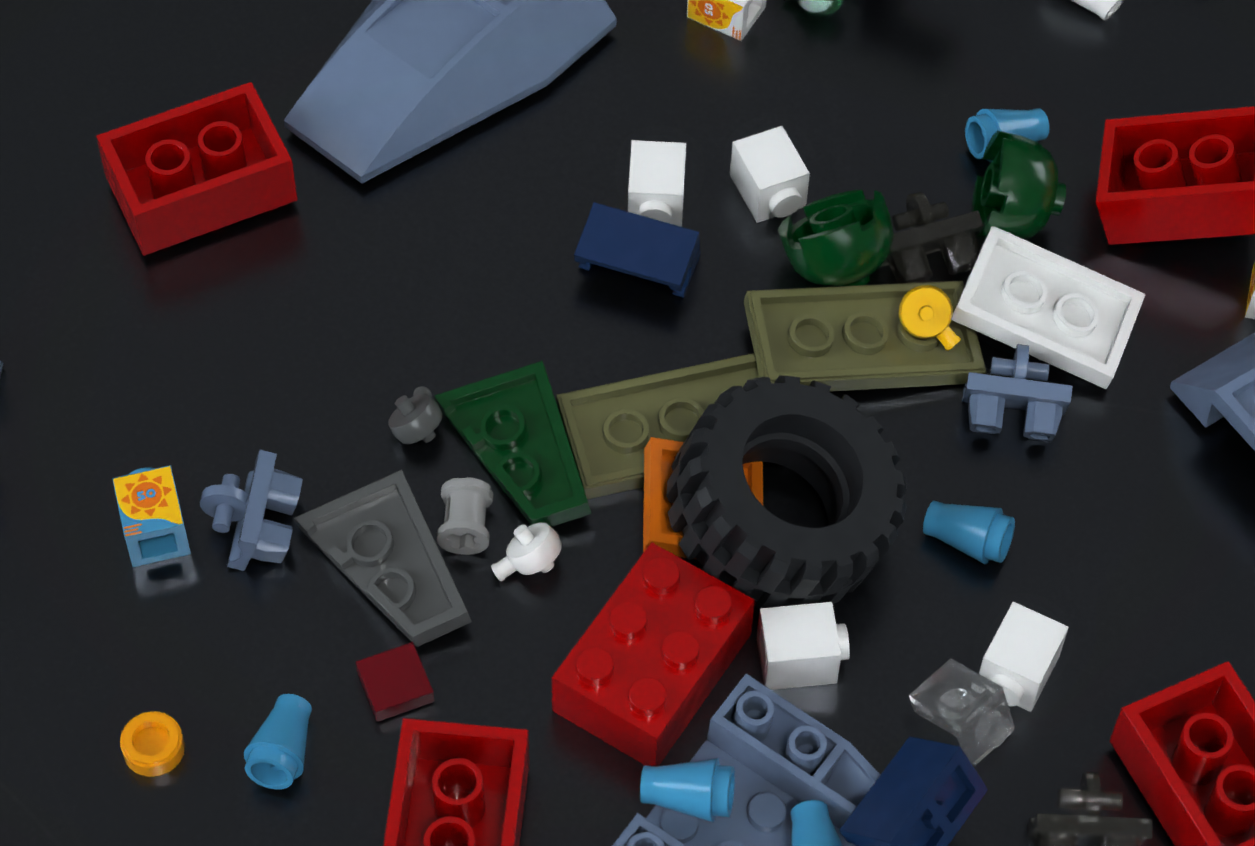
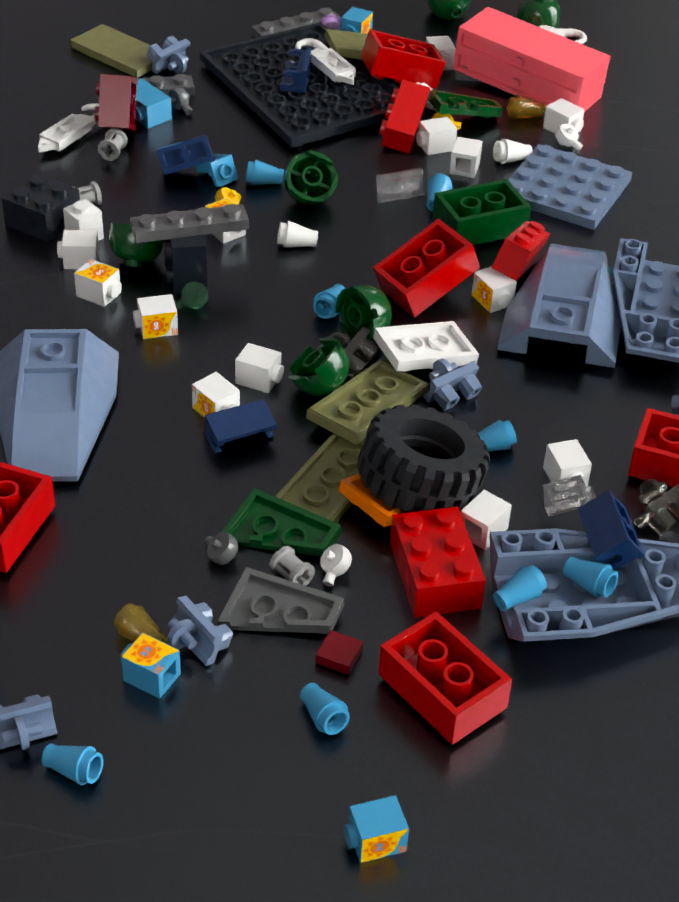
camera: 45 degrees left, 15 degrees down
light orange tile [120,711,185,777] -> none
yellow piece [899,285,961,351] -> none
none -> clear yellow cone [114,603,168,643]

